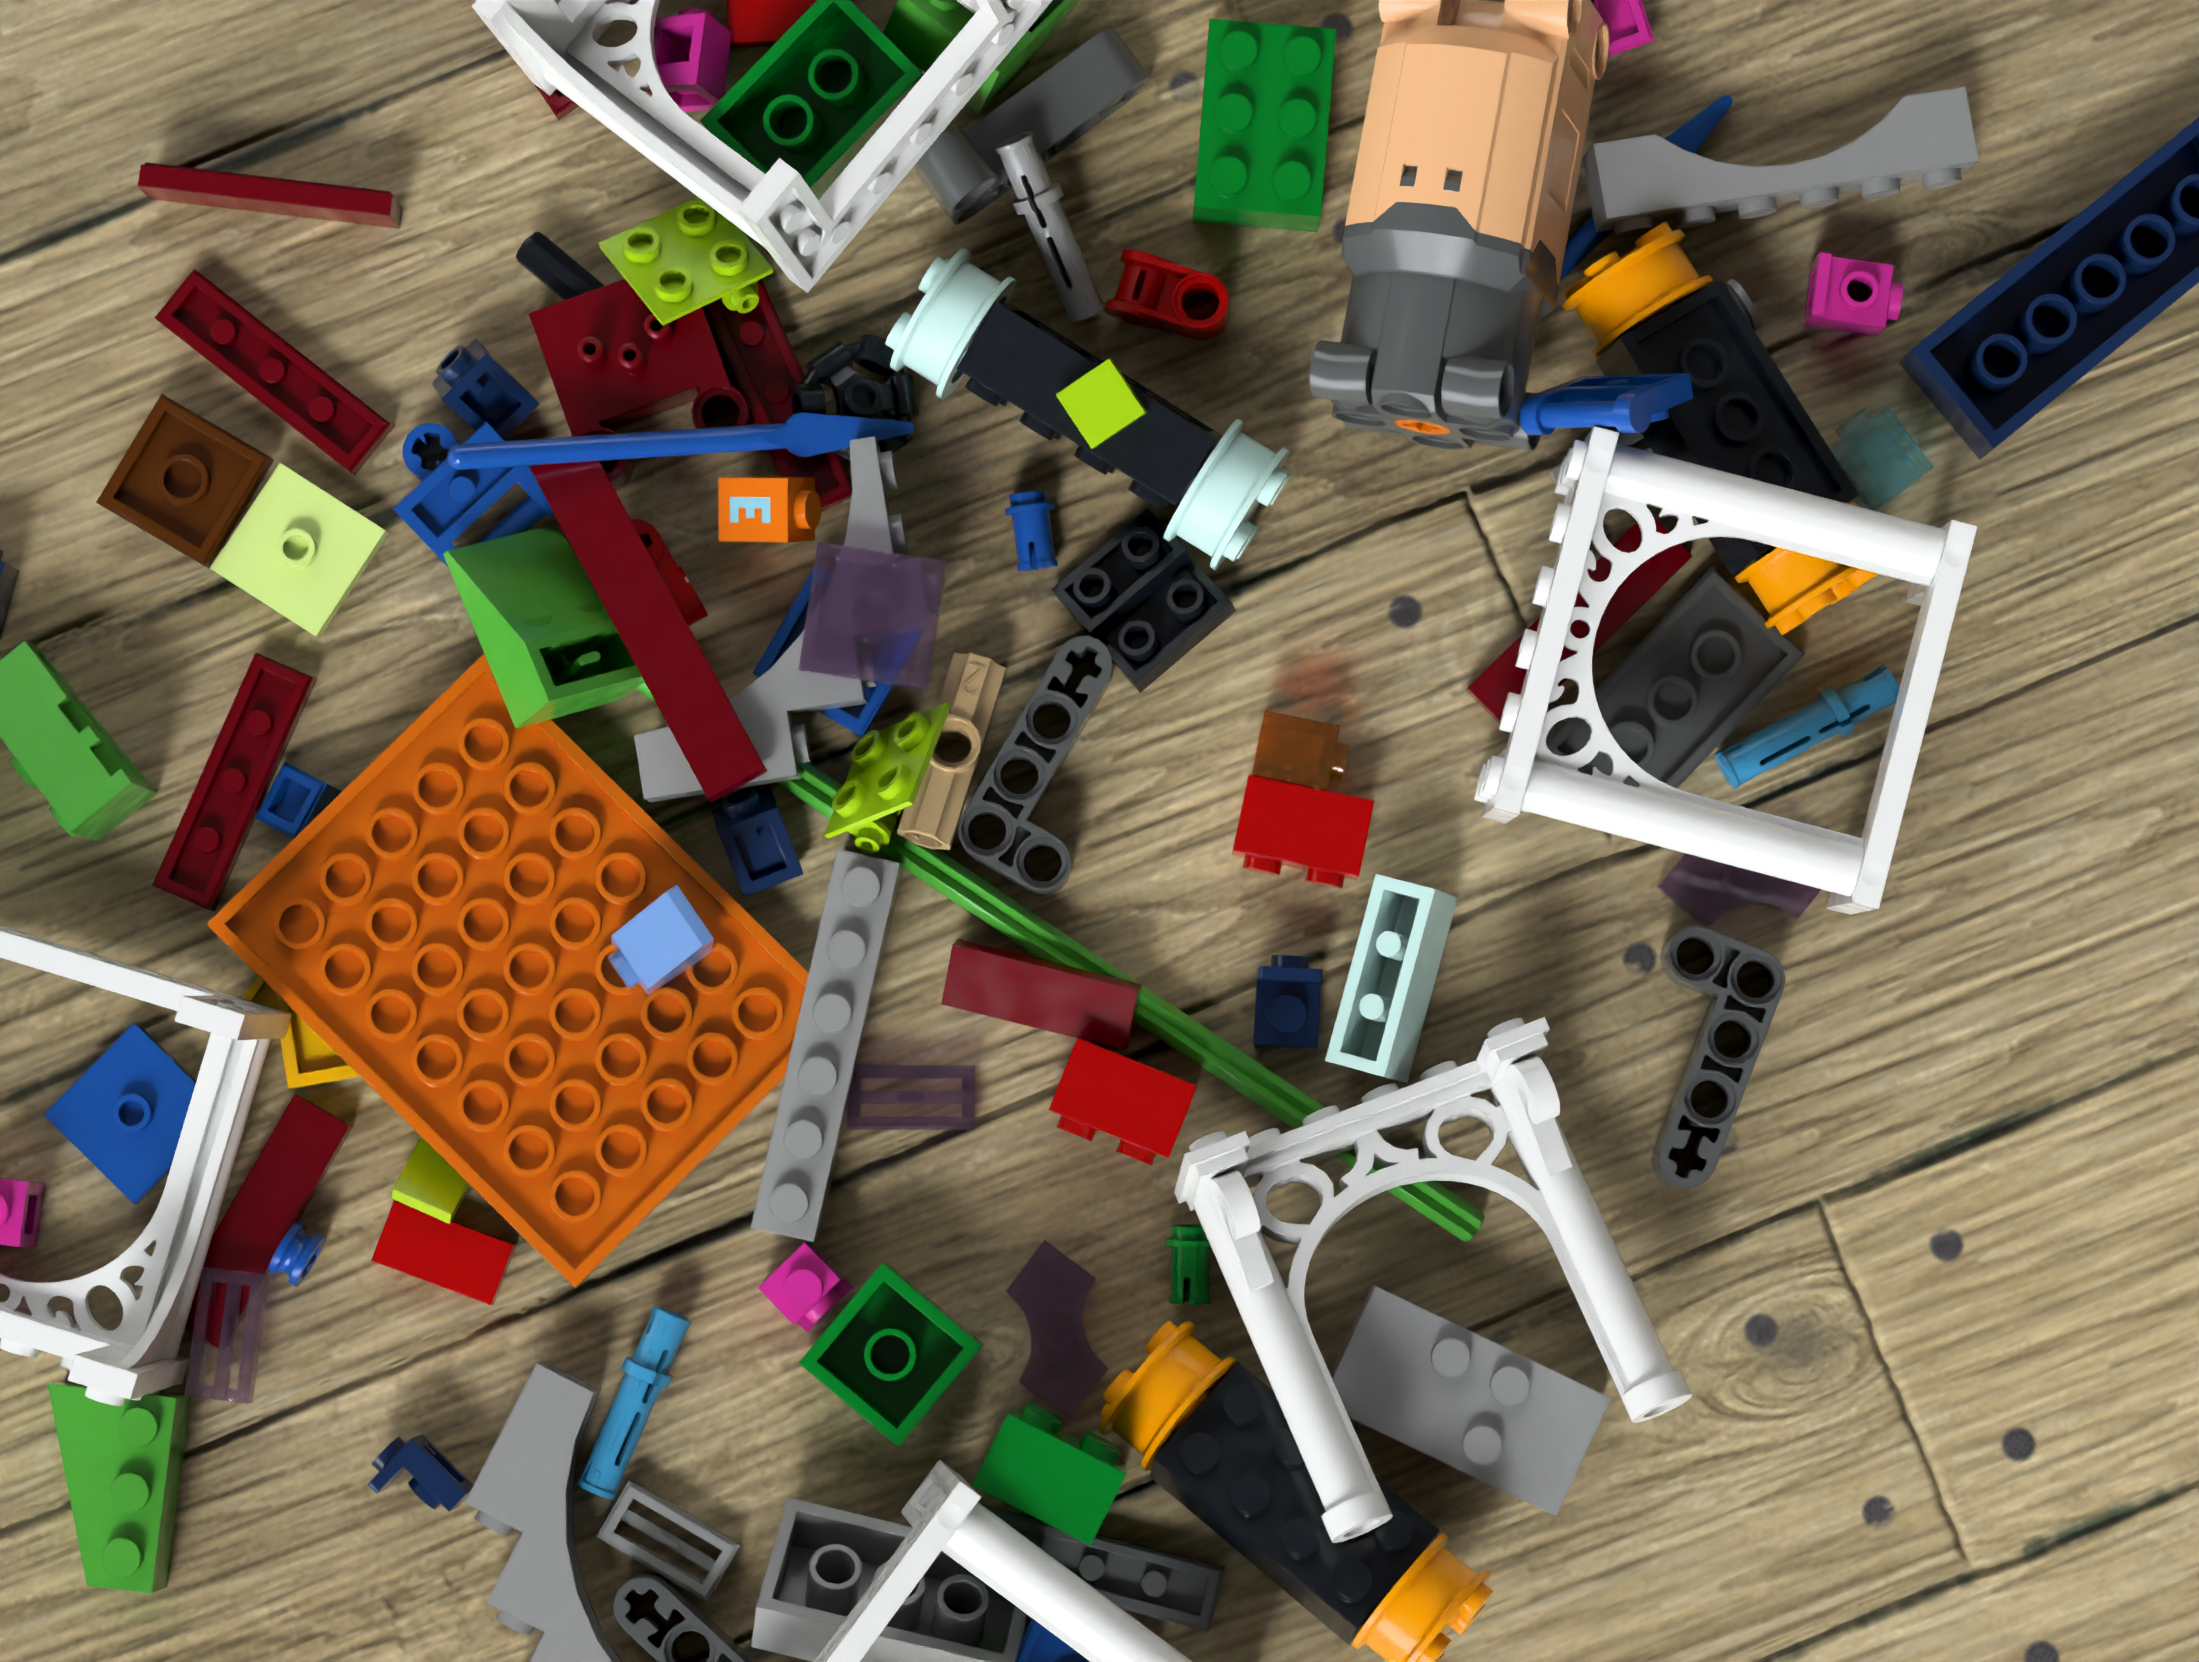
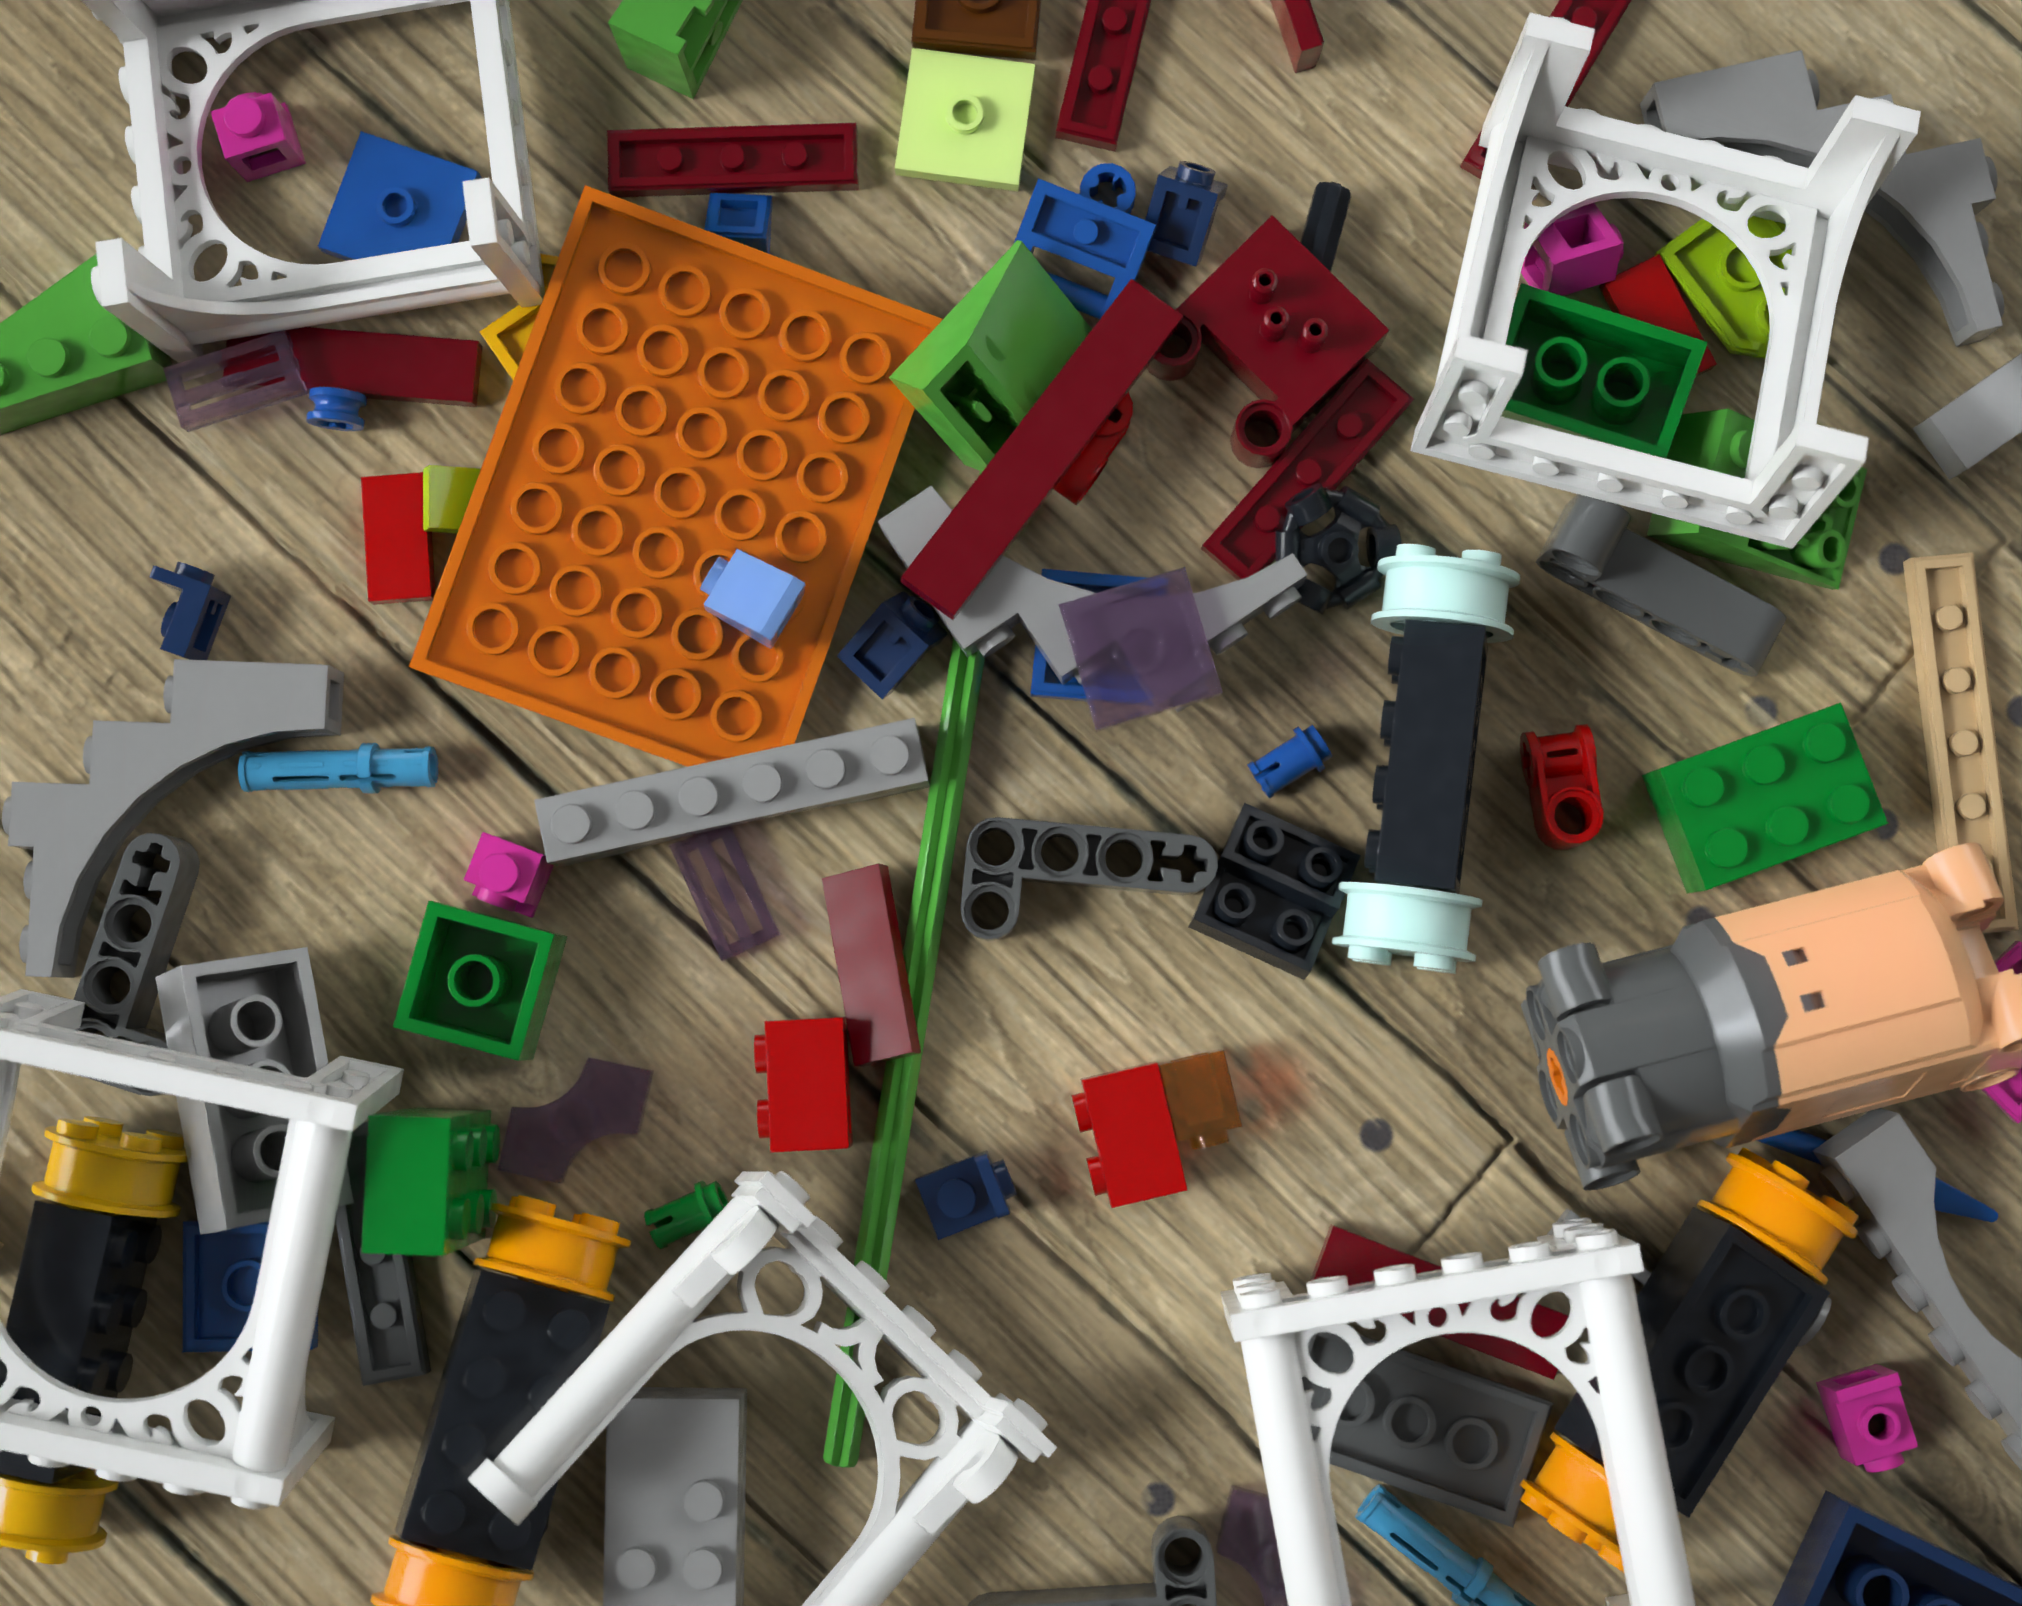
camera: 65 degrees right, 0 degrees up
blue piece [447,412,914,470] -> none
light grey tile [596,1479,741,1602] -> none
lime hinge [599,196,774,326] -> none
orange brick [718,476,821,543] -> none
lime hinge [824,702,951,854] -> none
tan piece [897,653,1007,850] -> none
light grey pin [995,131,1105,323] -> none
lime tile [1056,358,1147,449] -> none
light aqua brick [1325,874,1458,1083] -> none
blue plate [1520,373,1693,435] -> none
clear light blue brick [1830,406,1934,511] -> none

